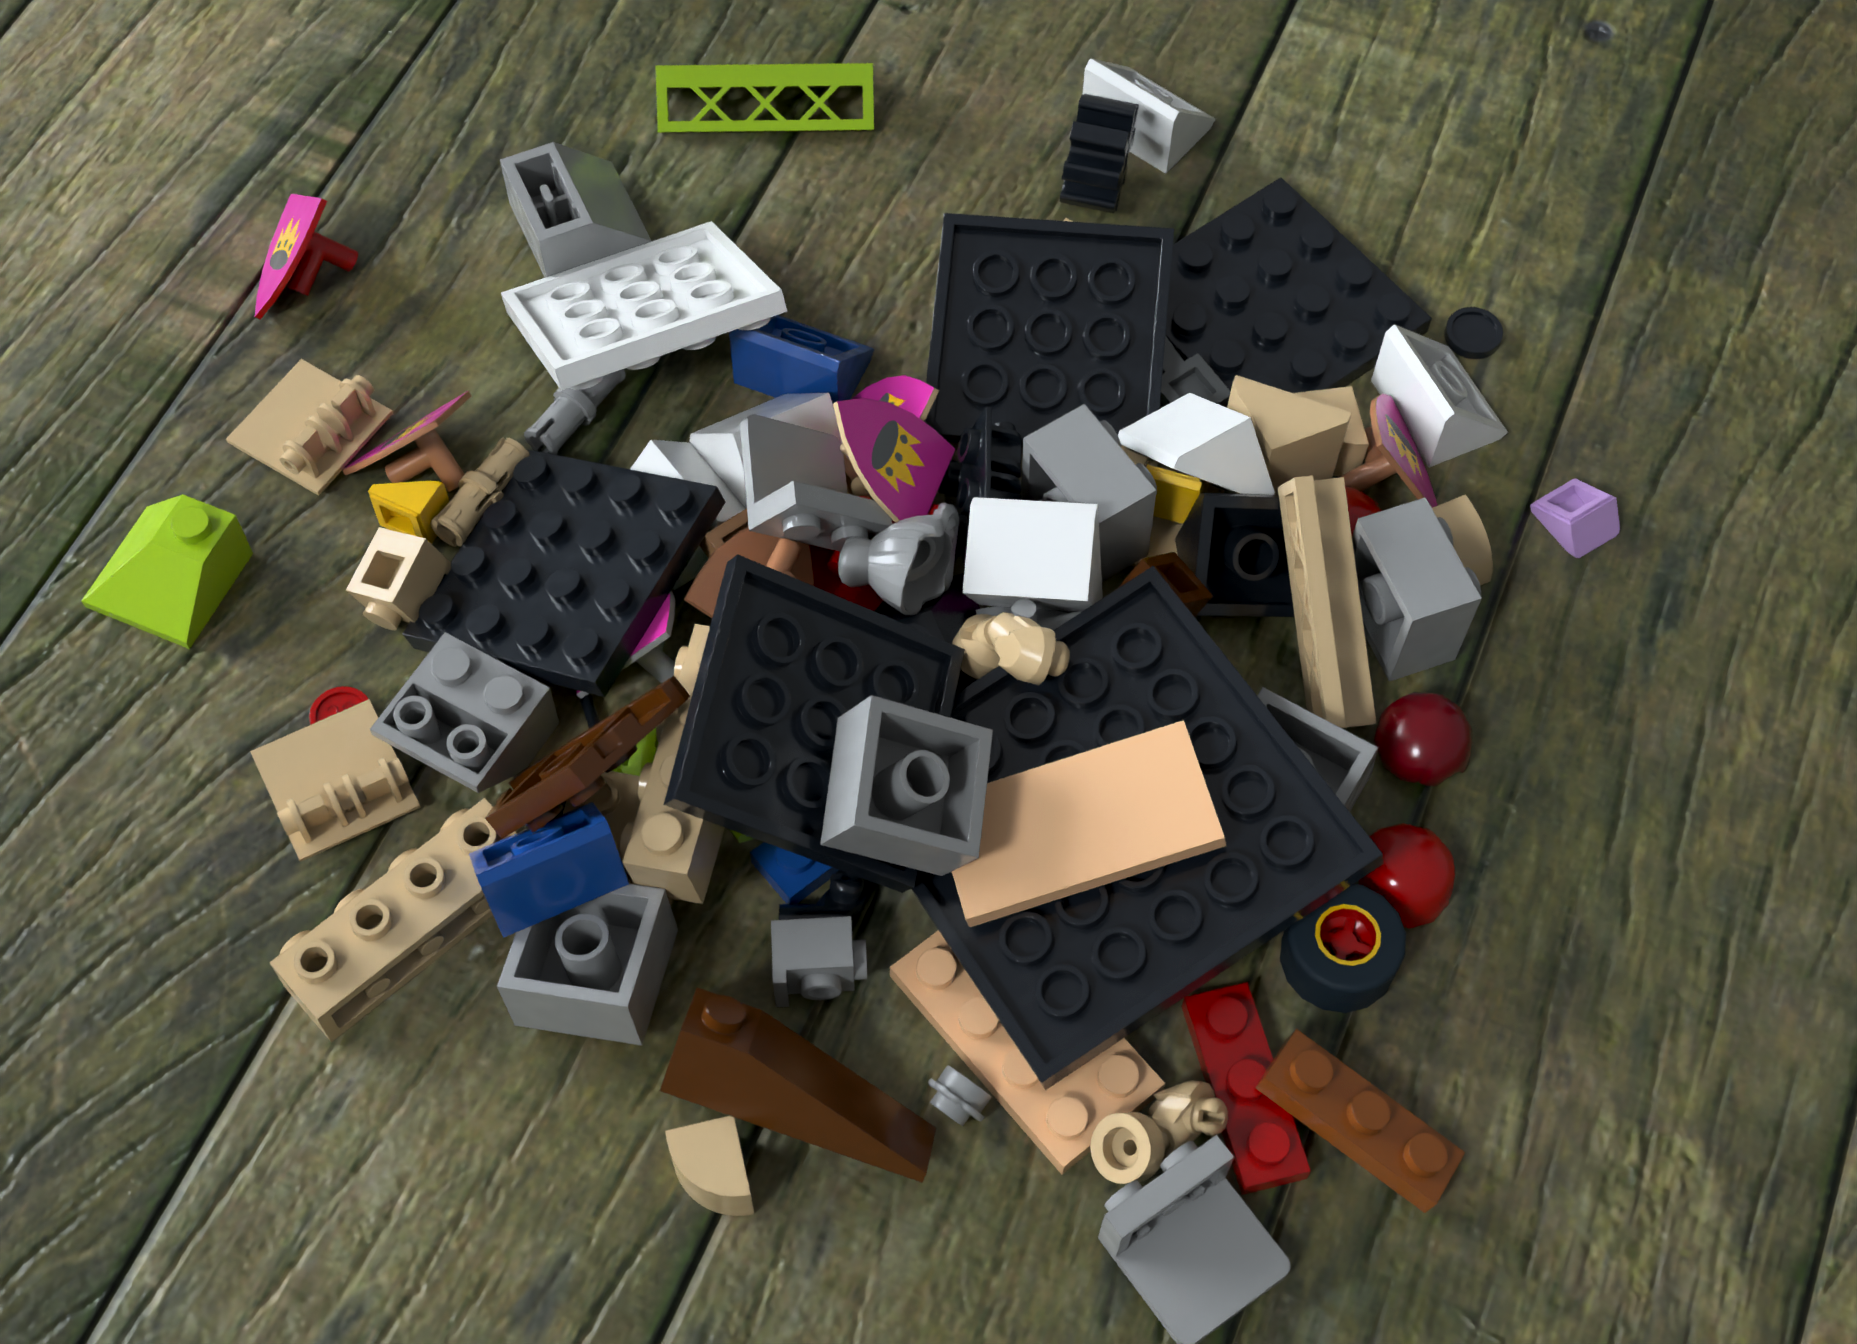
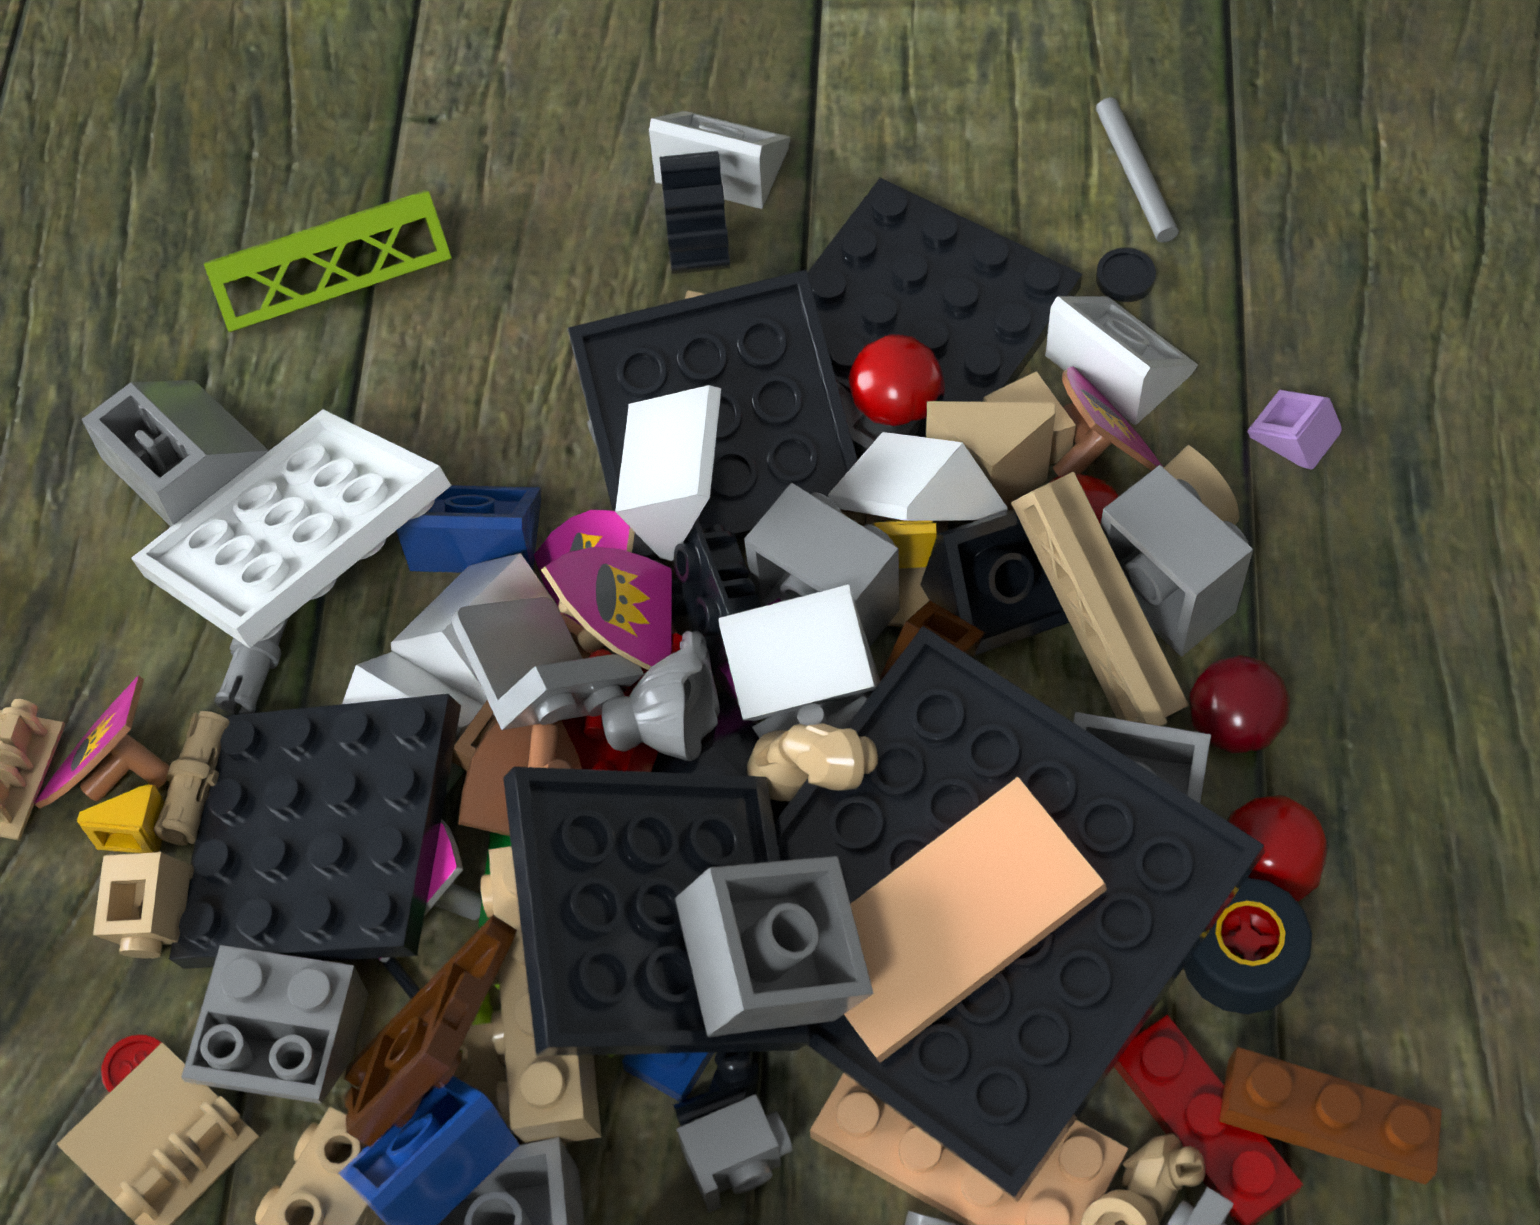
camera: 15 degrees left, 0 degrees up
none -> white slope [615,385,721,561]
none -> red hair [849,334,945,426]
none -> light grey bar [1096,97,1179,243]

